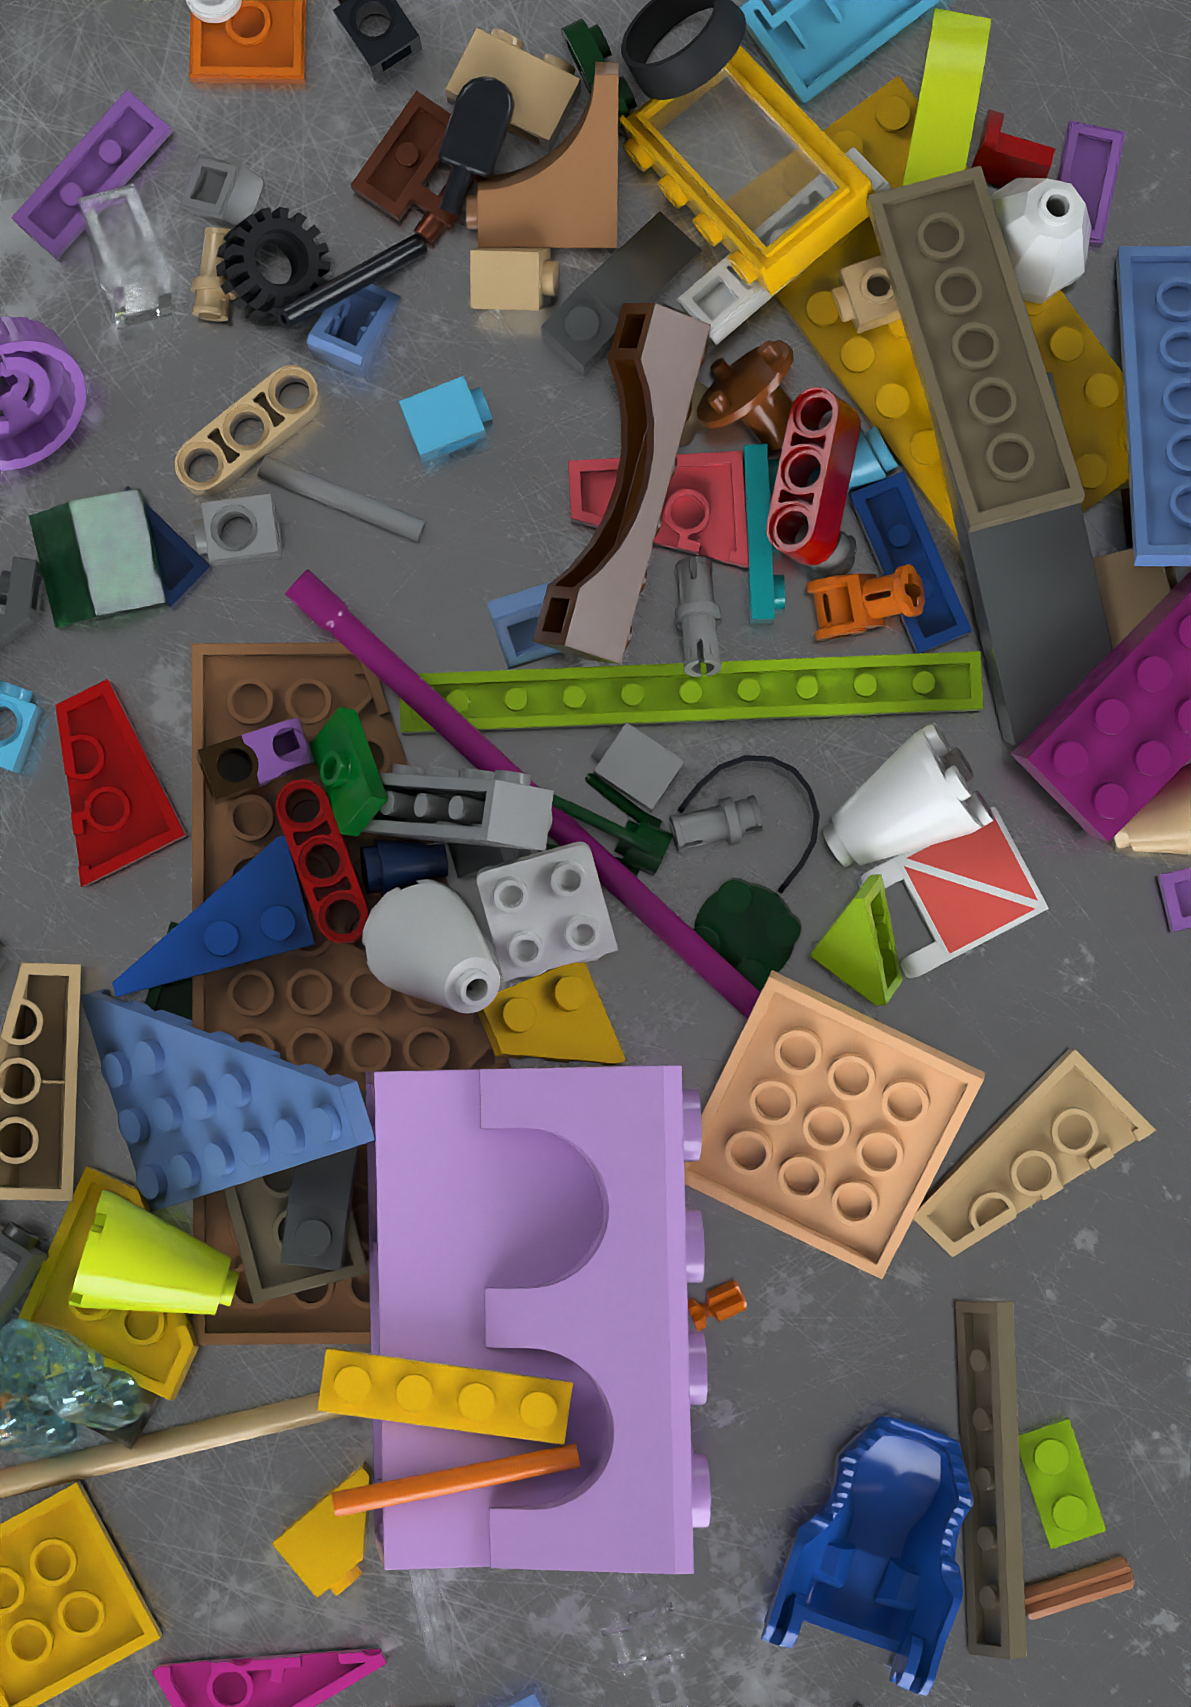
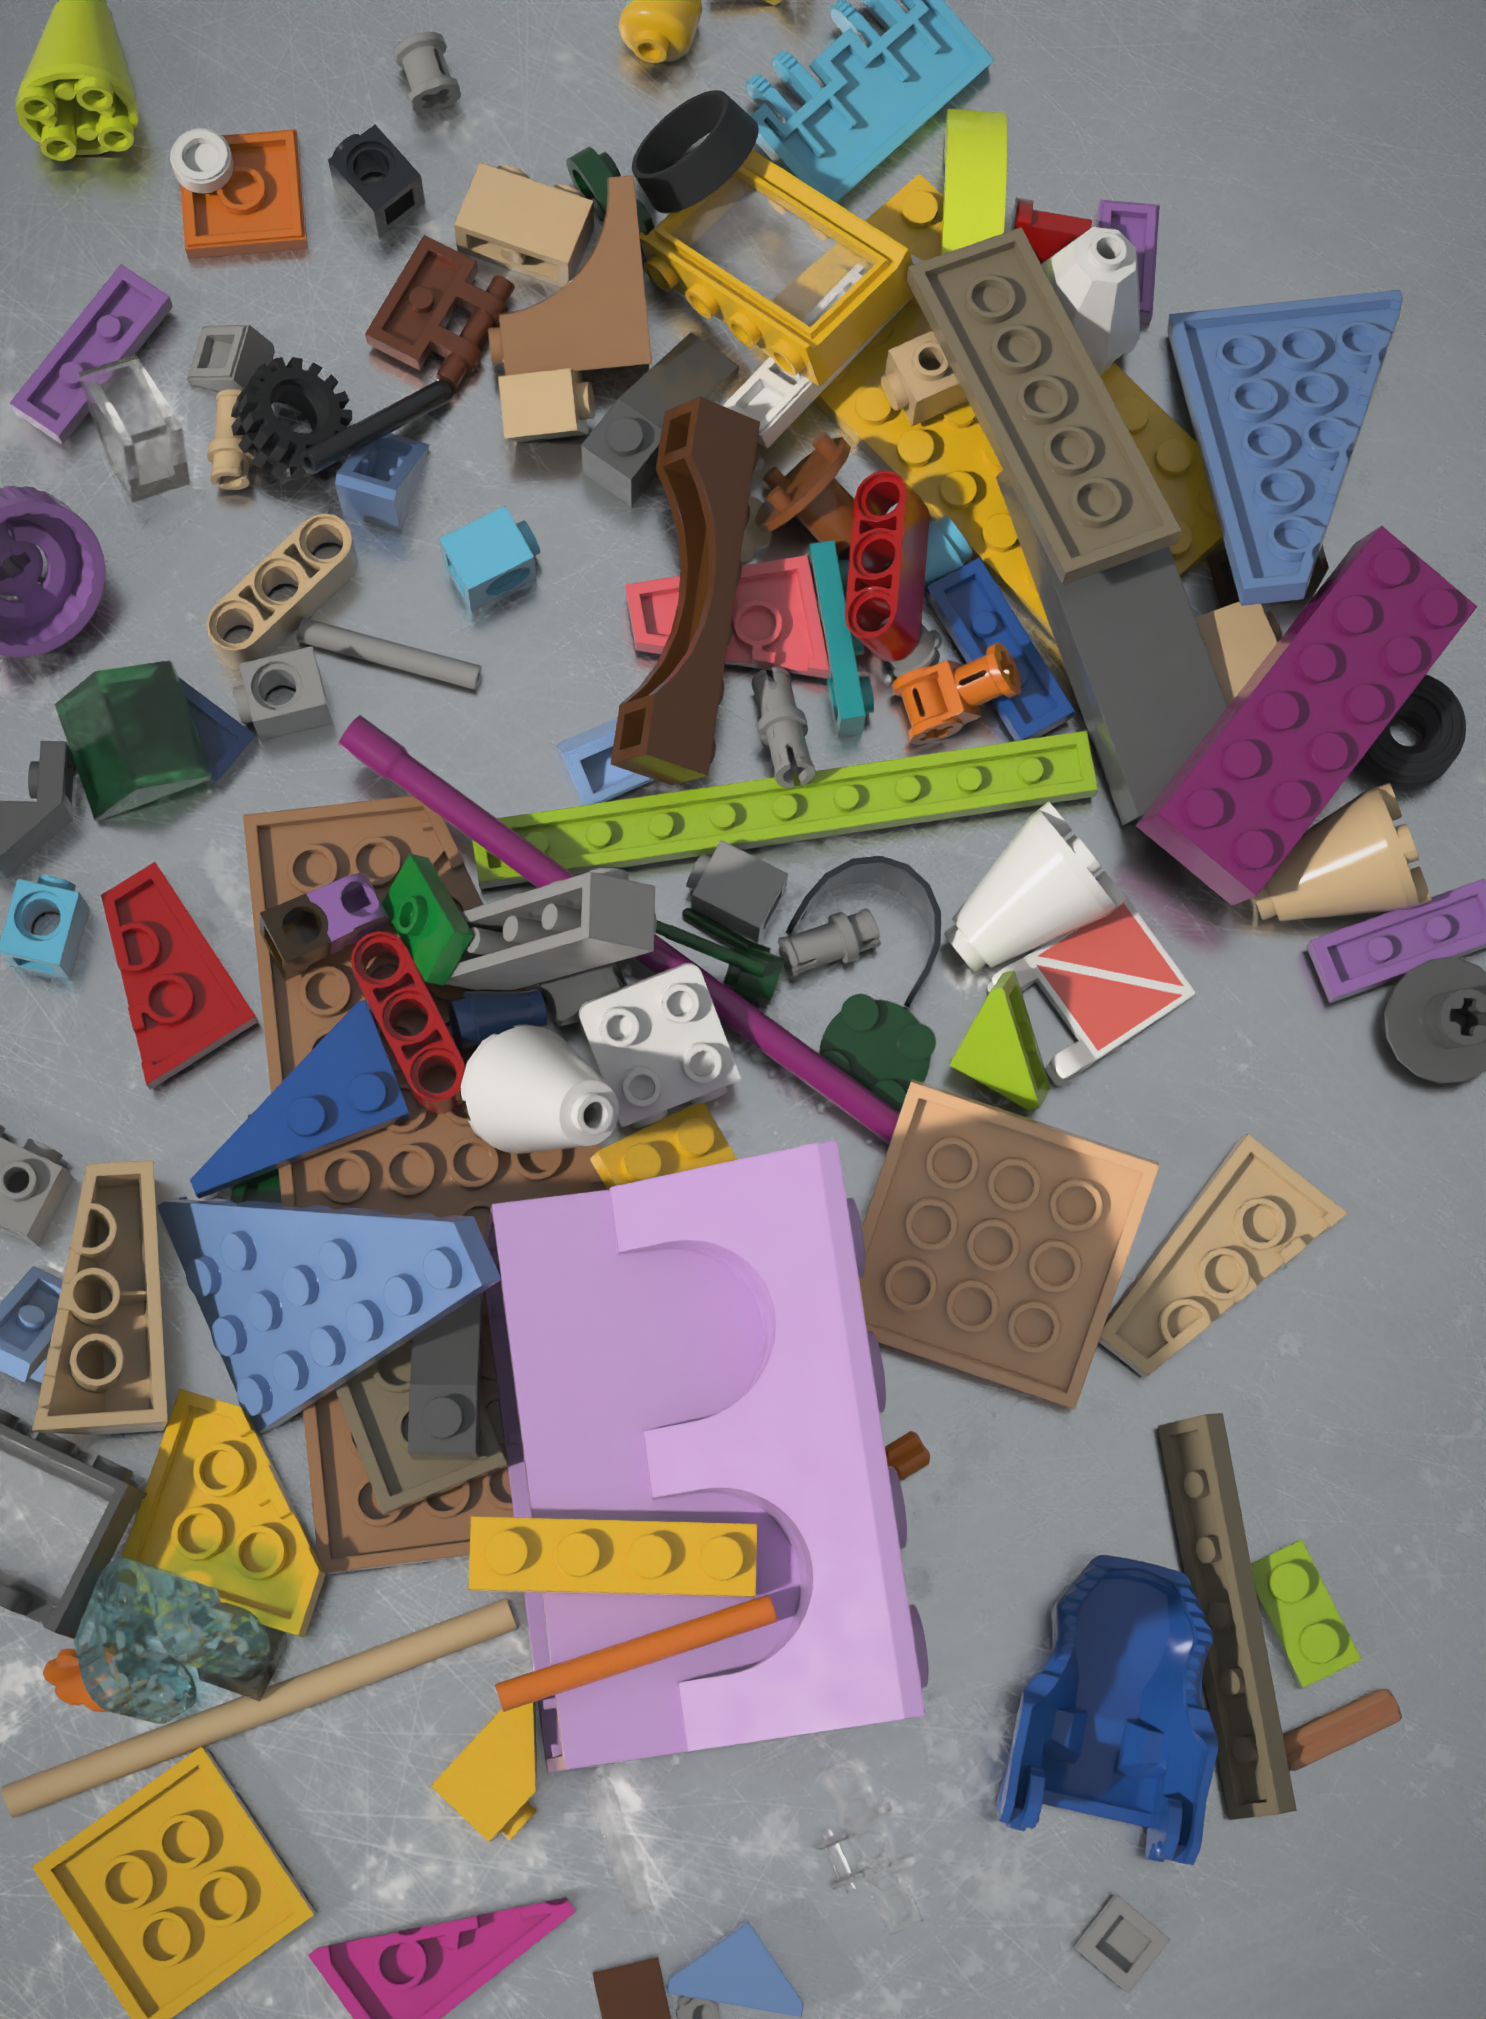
camera: 20 degrees left, 10 degrees down
neon yellow cone [69,1190,240,1315] -> none
black piece [437,76,515,215] -> none

